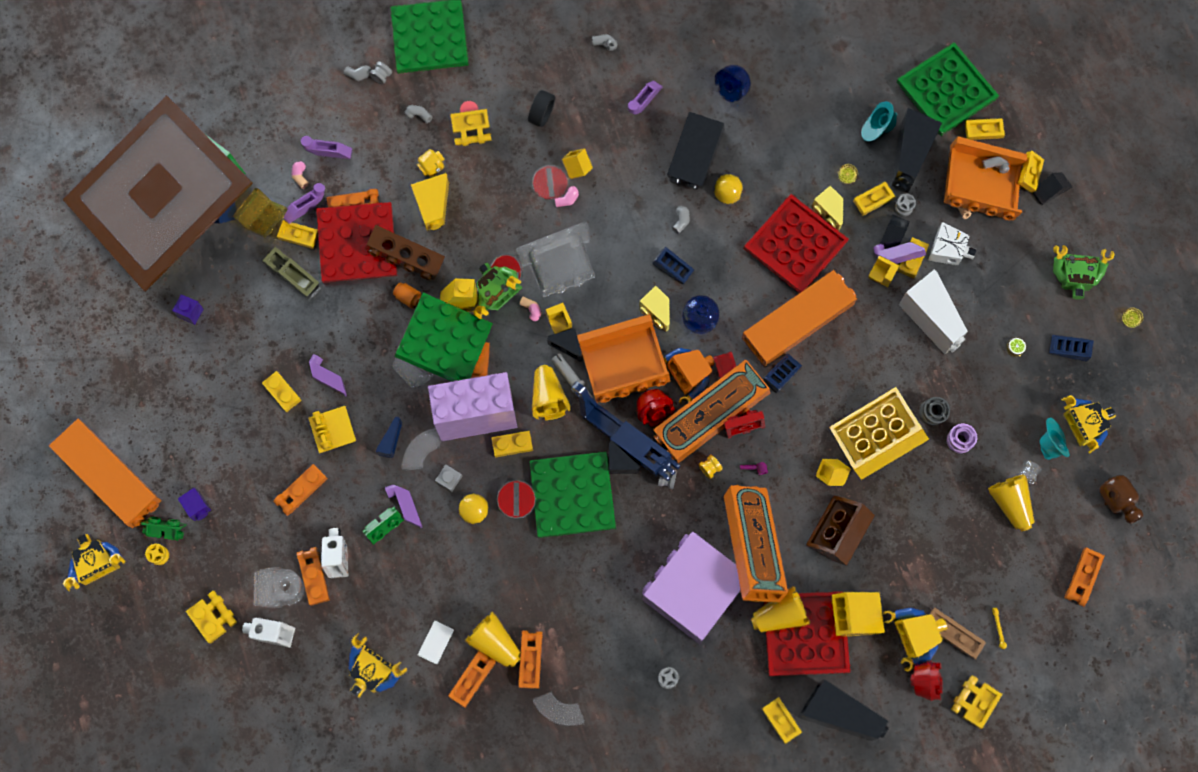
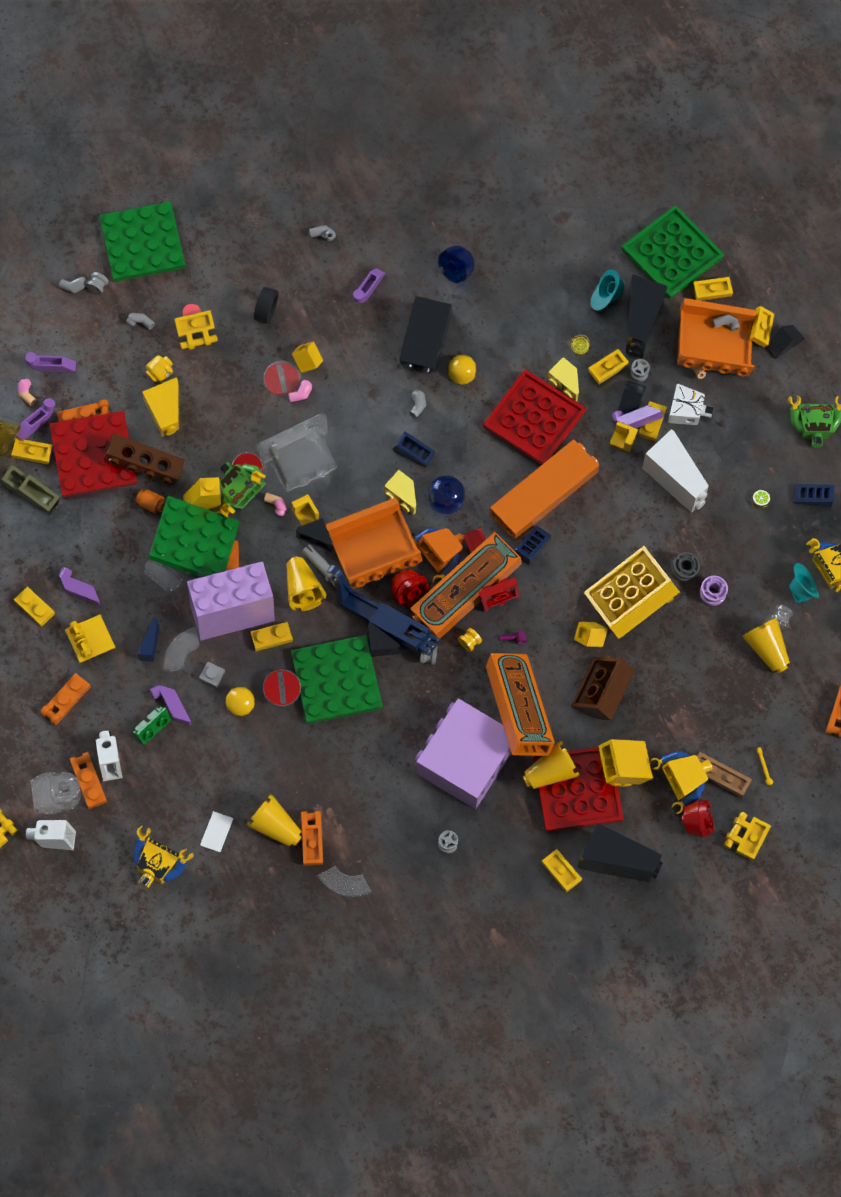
camera: 10 degrees left, 5 degrees down
orange plate [448,651,497,708] -> none

